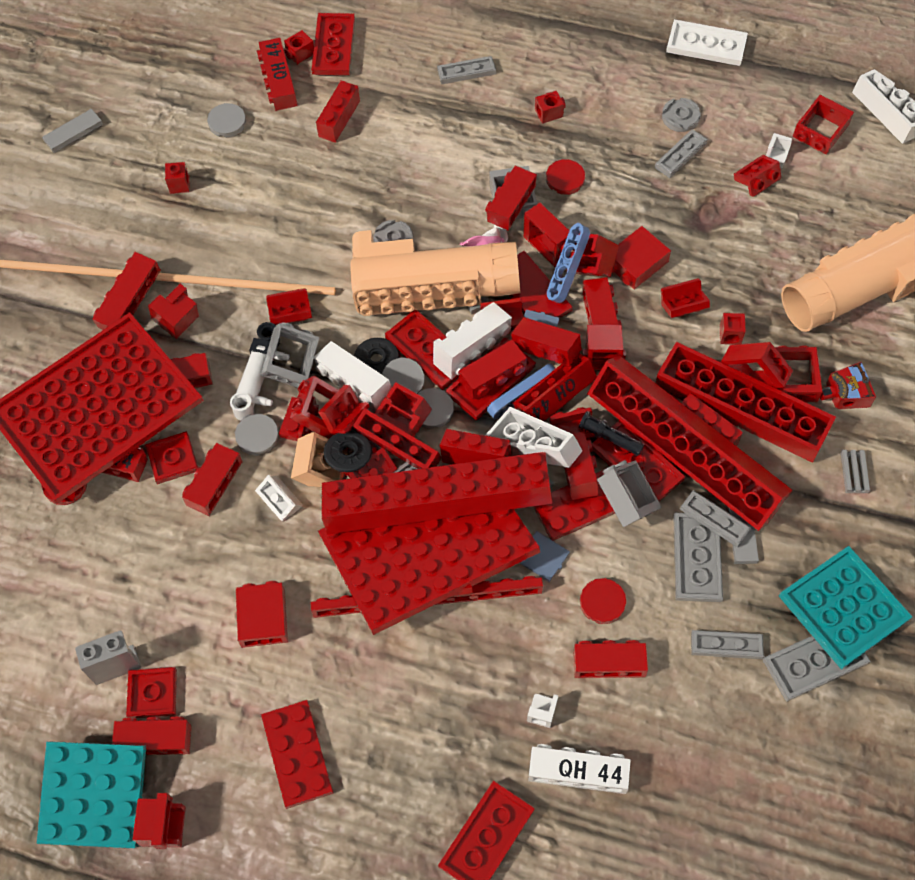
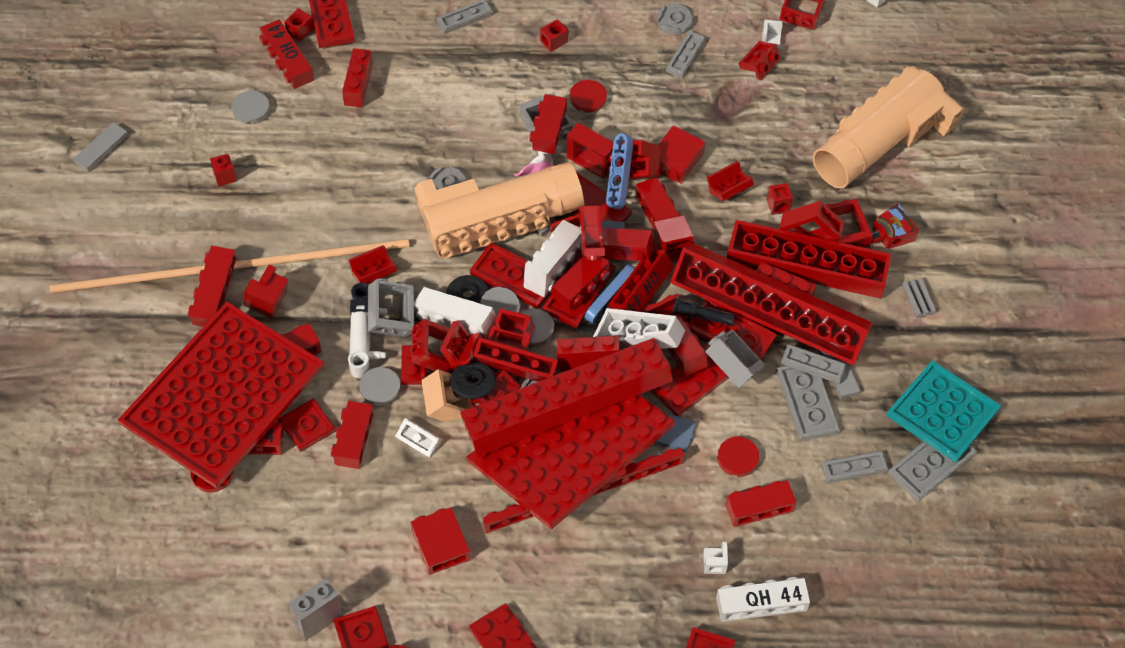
camera: 20 degrees left, 5 degrees down
none -> red arch [579,205,605,260]

